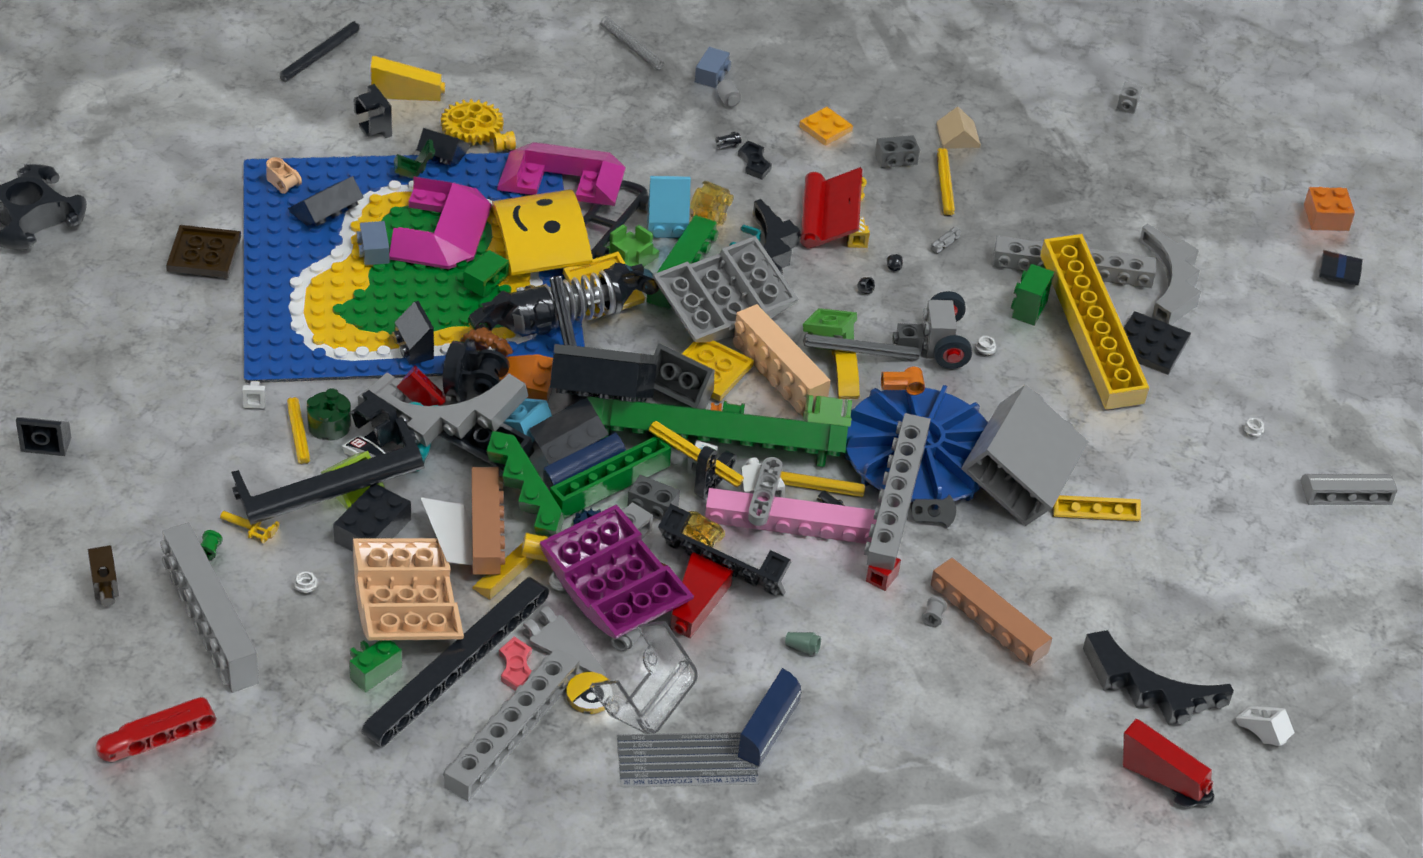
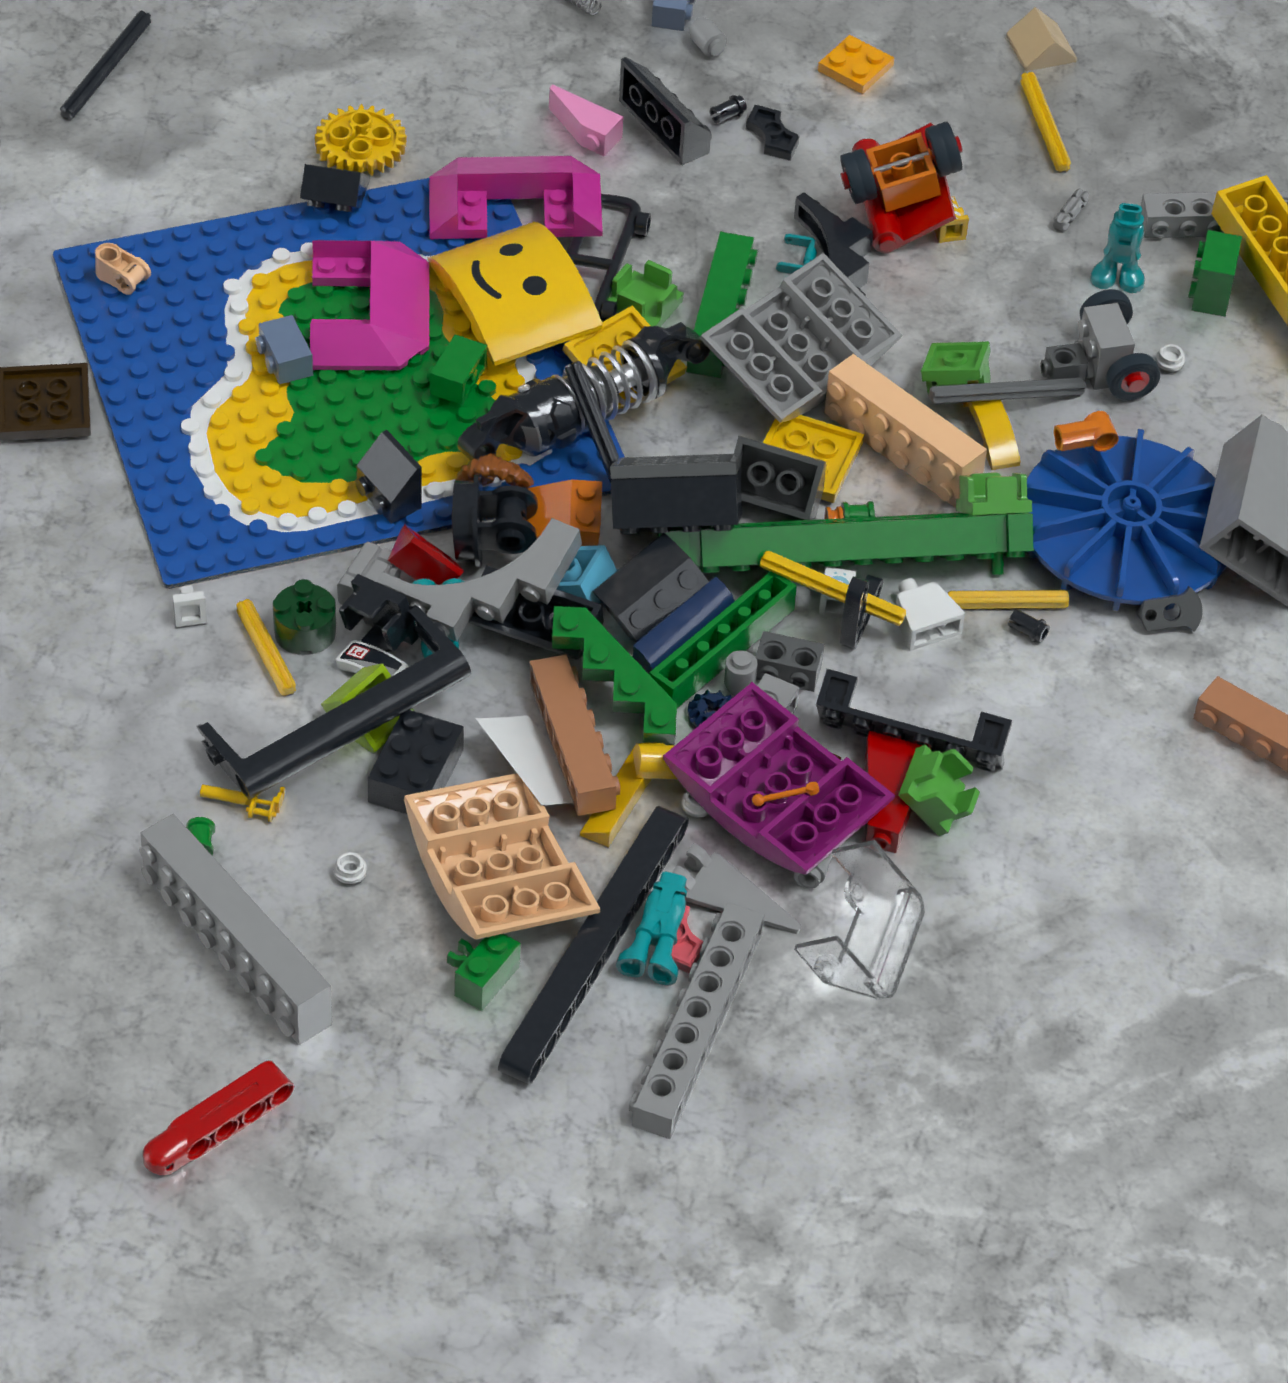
camera: 10 degrees left, 5 degrees up
dark brown torso [88,545,119,606] -> none
black slope [288,176,364,226] -> none
black panel [354,84,392,139] -> none
yellow slope [371,56,445,101] -> none
dark green bracket [394,139,435,179] -> none
yellow wheel [493,131,516,152] -> none
yellow tile [566,672,614,714] -> none
sticker [617,732,759,787] -> none
medium azure slope [647,176,691,238] -> none
clear yellow piece [682,511,725,548] -> none
clear yellow brick [690,181,734,225] -> none
bright pink brick [705,488,877,544] -> none
dark blue brick [738,668,801,767] -> none
light grey beam [748,457,782,526] -> none
sand green cone [785,632,821,655] -> none
black hinge [857,277,875,293] -> none
light grey brick [864,413,931,570] -> none
red brick [866,558,901,591] -> none
dark grey brick [875,135,920,168] -> none
black hinge [887,254,903,272] -> none
light grey bush [922,597,947,627] -> none
none -> bright pink slope [549,84,623,156]
none -> teal piece [616,872,687,985]
none -> black slope [619,57,712,165]
none -> light grey brick [724,650,758,696]
none -> orange hinge [752,782,820,806]
none -> brick [840,122,963,212]
none -> bright green panel [898,745,980,836]
none -> teal piece [1090,203,1145,293]

